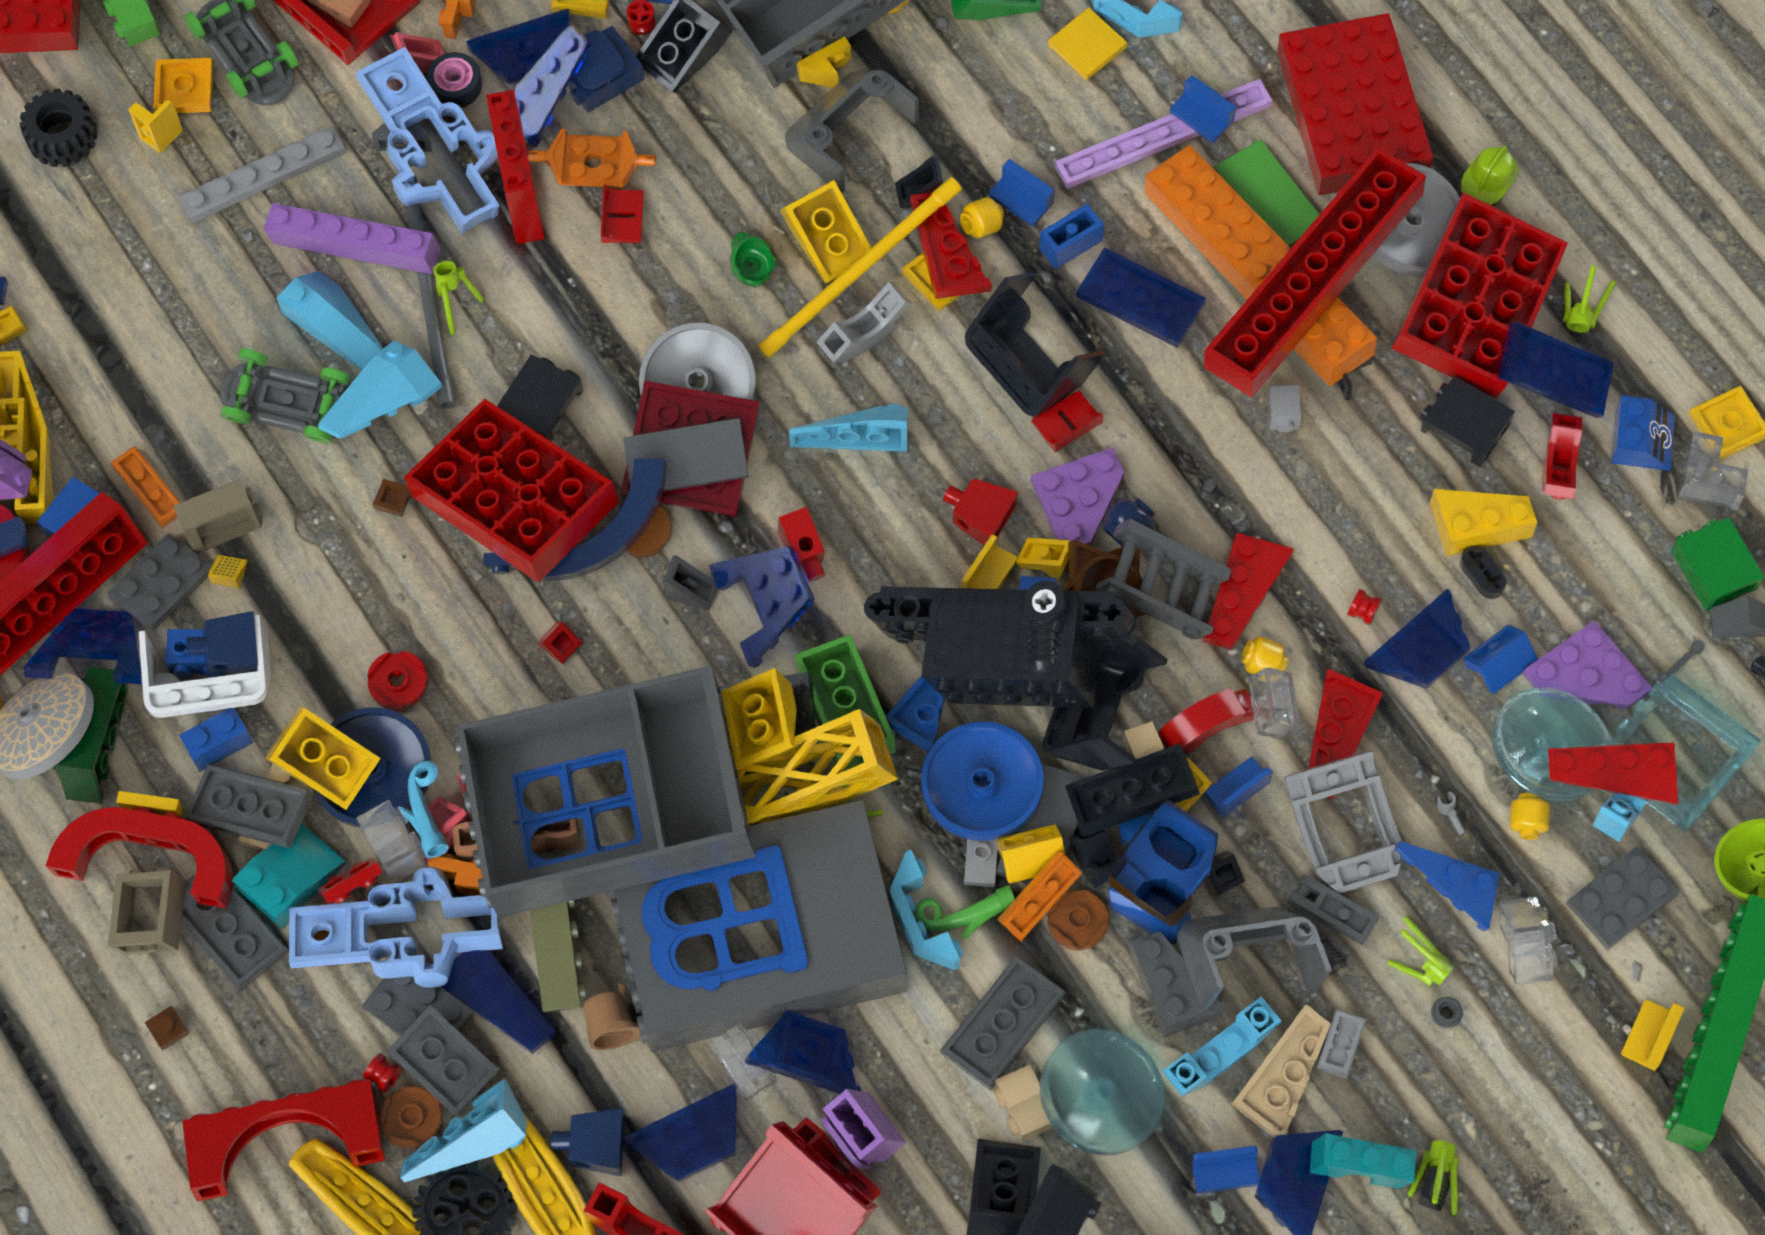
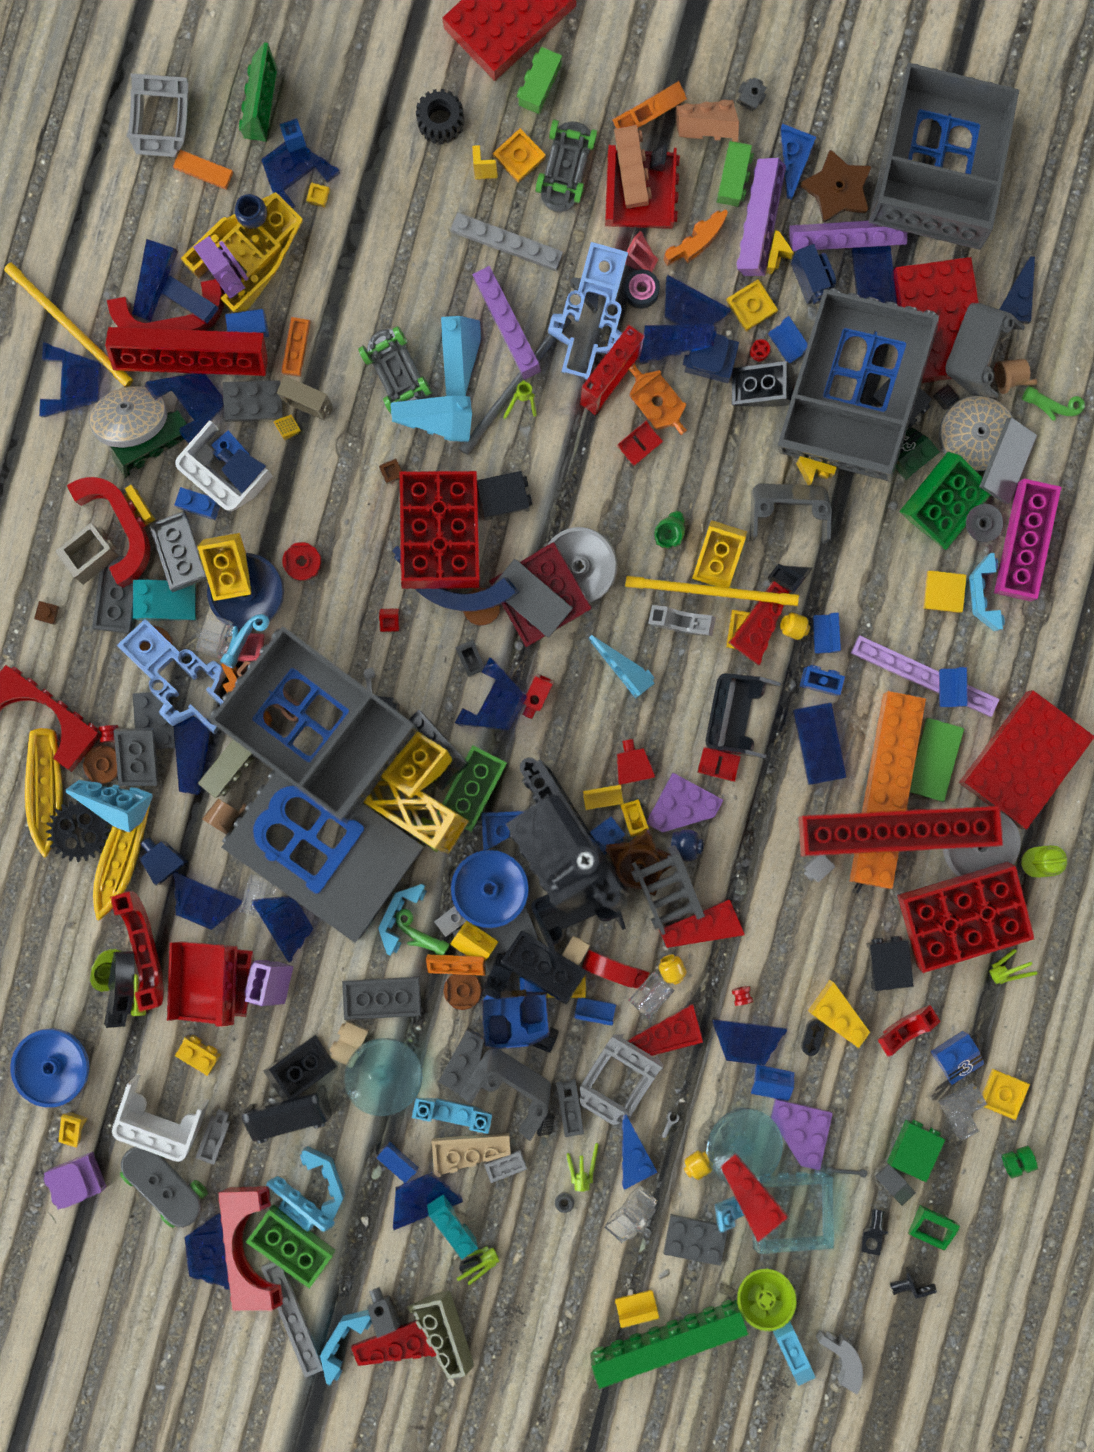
camera: 45 degrees right, 20 degrees up
red plate [318,857,382,904] -> none
clear blue plate [1498,322,1614,418] -> none

